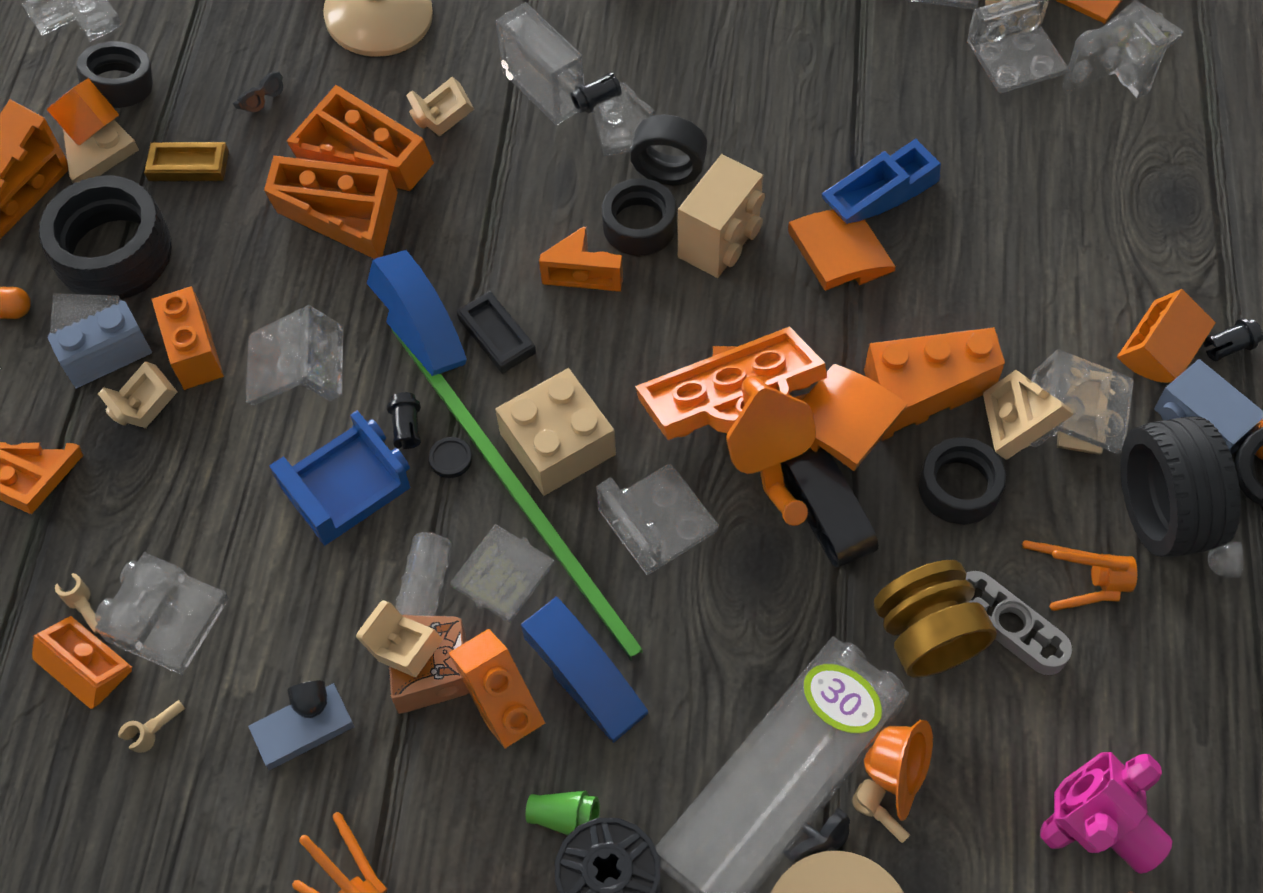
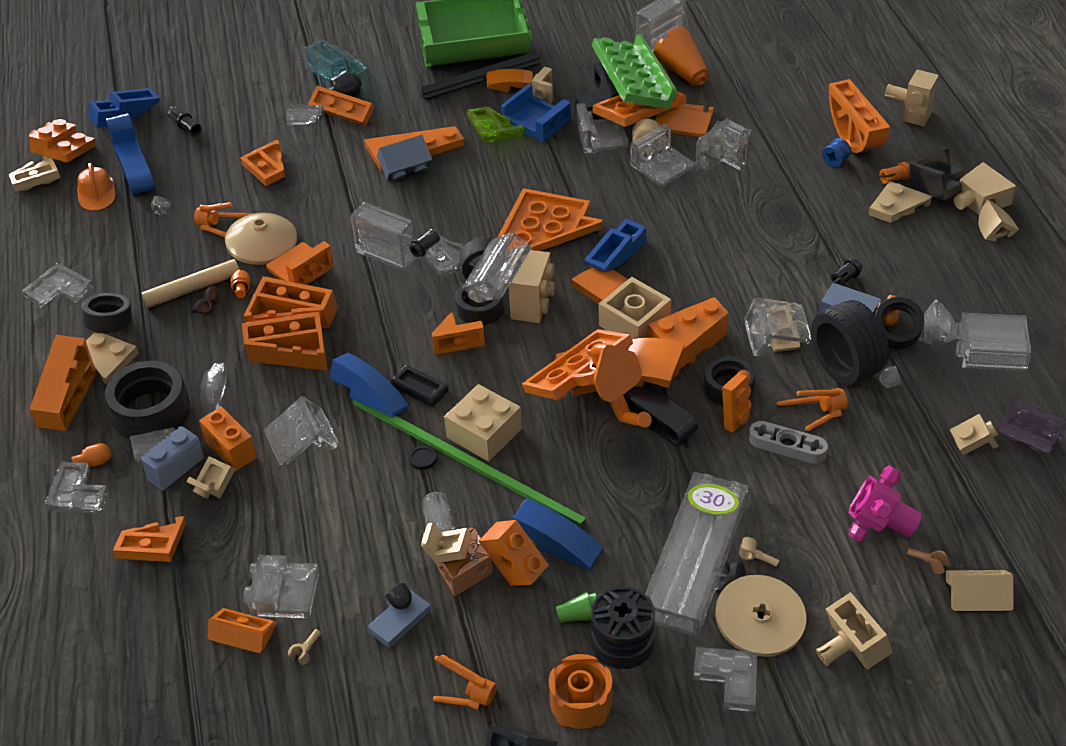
camera: 20 degrees left, 15 degrees down
orange panel [47,78,119,145] -> none
tan hand [55,573,104,634] -> none
pearl gold tile [144,142,229,181] -> none
blue panel [269,410,411,546] -> none
black pin [387,392,421,449] -> none
tan bracket [406,77,474,137] -> none
clear piece [450,524,555,623] -> none
clear bracket [596,464,718,575] -> none
orange piece [864,720,933,821] -> none
pearl gold wheel [874,560,997,678] -> none
tan wing [983,370,1074,460] -> none
orange brick [1117,289,1216,383] -> none
none -> tan piece [141,259,239,309]
none -> clear brick [200,362,229,410]
none -> orange cylinder [231,270,251,298]
none -> orange bracket [266,241,334,285]
none -> clear brick [462,232,532,303]
none -> orange wing [496,188,603,260]
none -> tan brick [599,277,671,339]
none -> orange plate [722,370,751,433]

